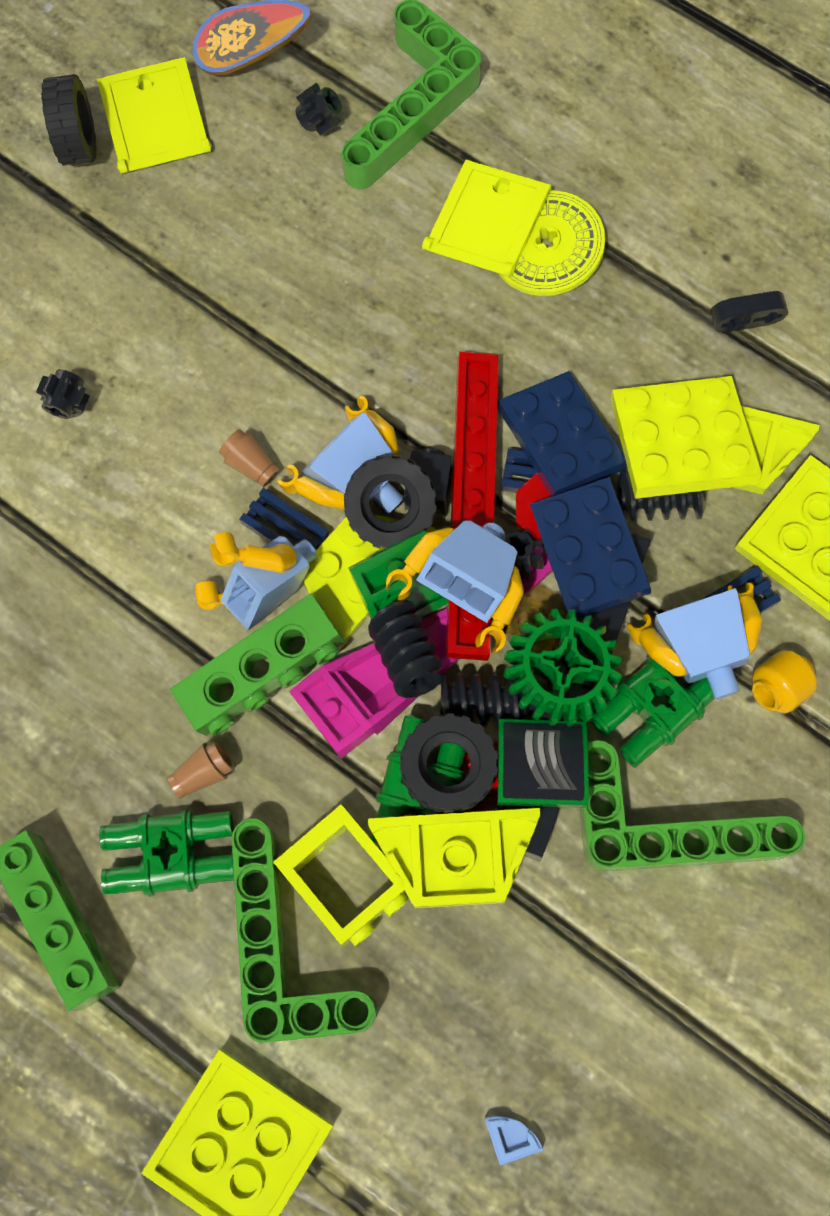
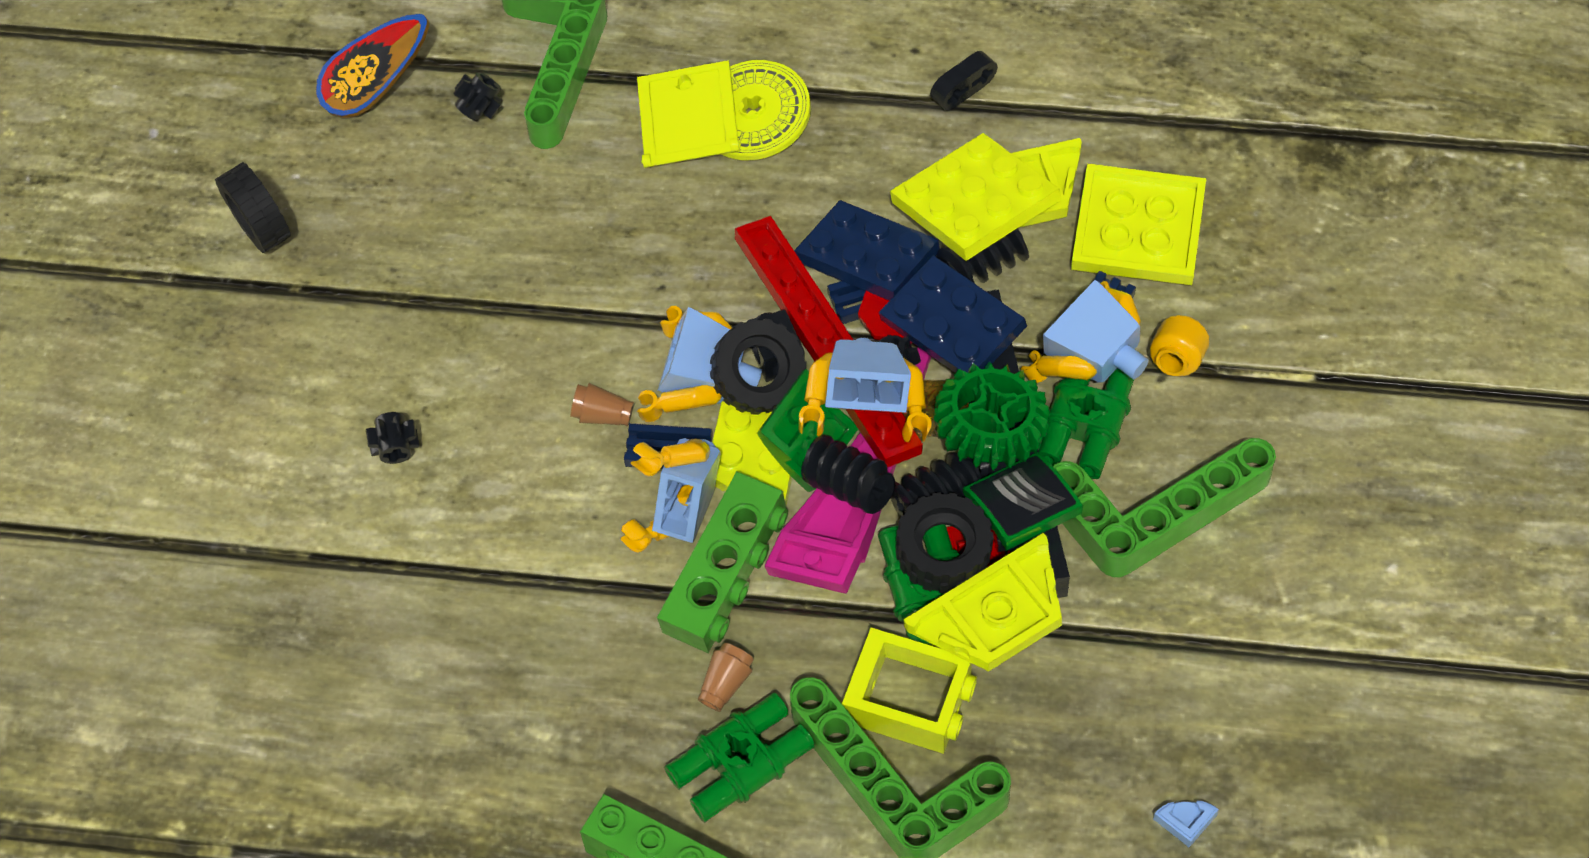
camera: 30 degrees left, 15 degrees down
neon yellow container [97,57,212,174] -> none

